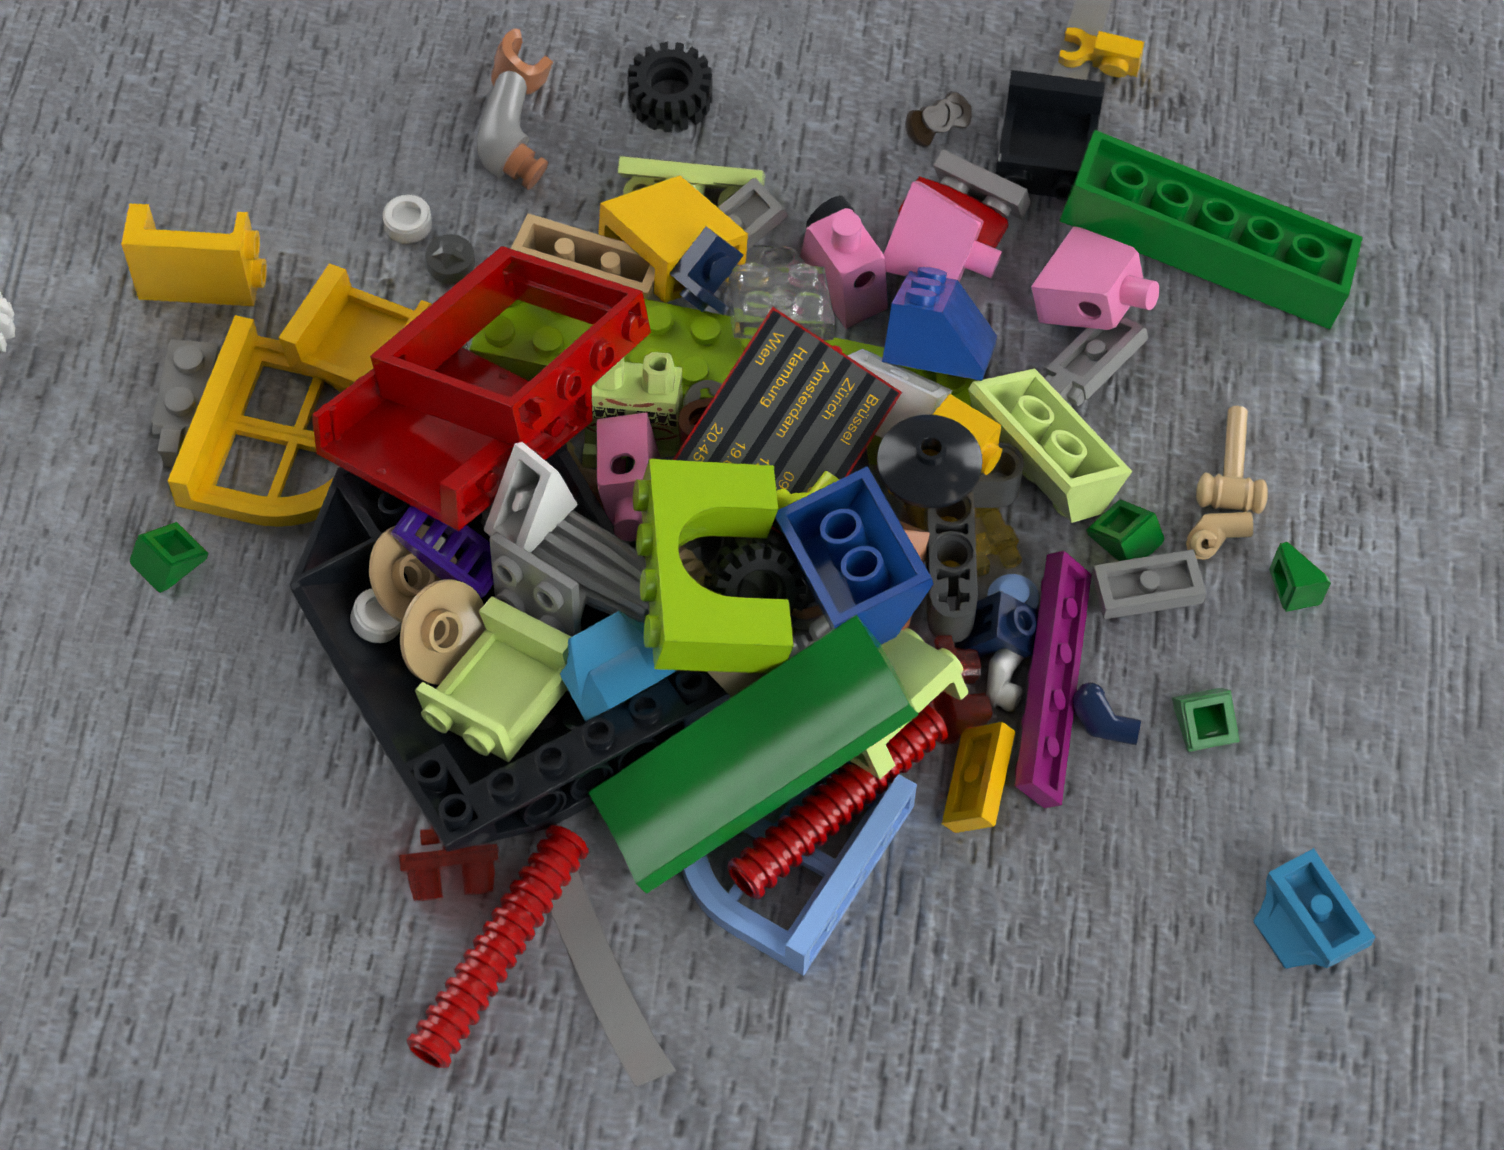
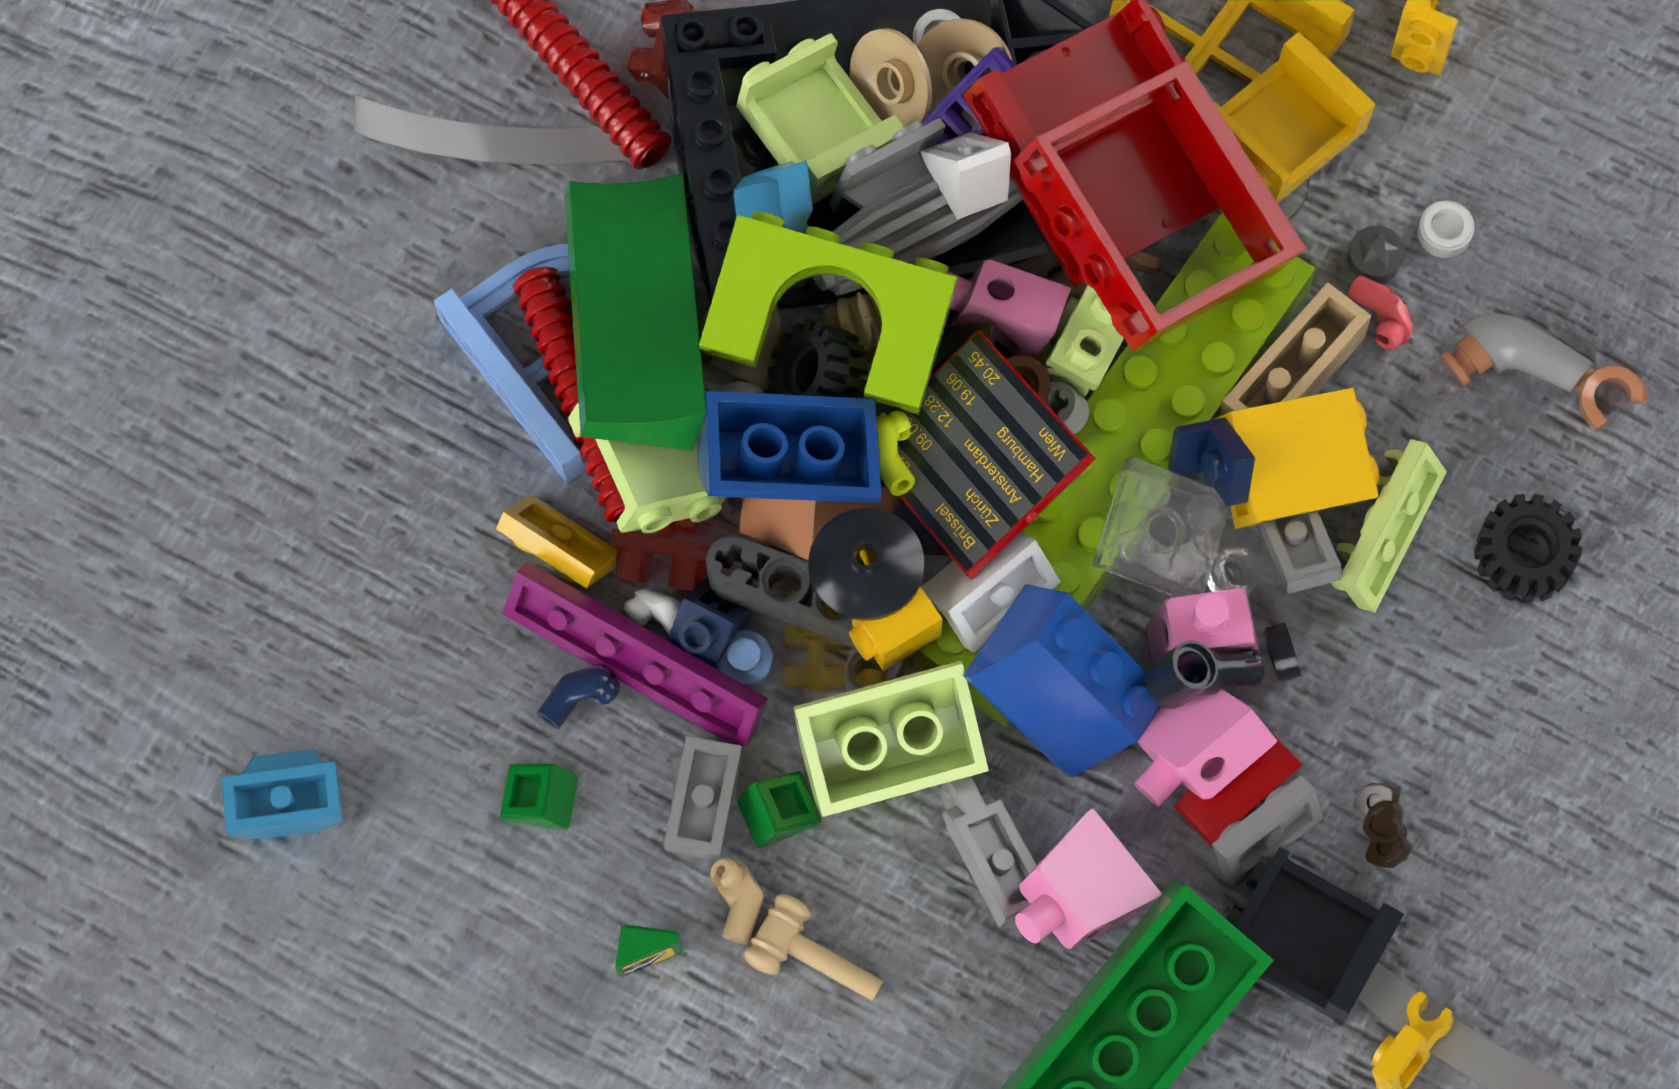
camera: 115 degrees right, 10 degrees up
none -> black pin [1145,641,1264,709]
none -> coral arm [1348,275,1413,350]

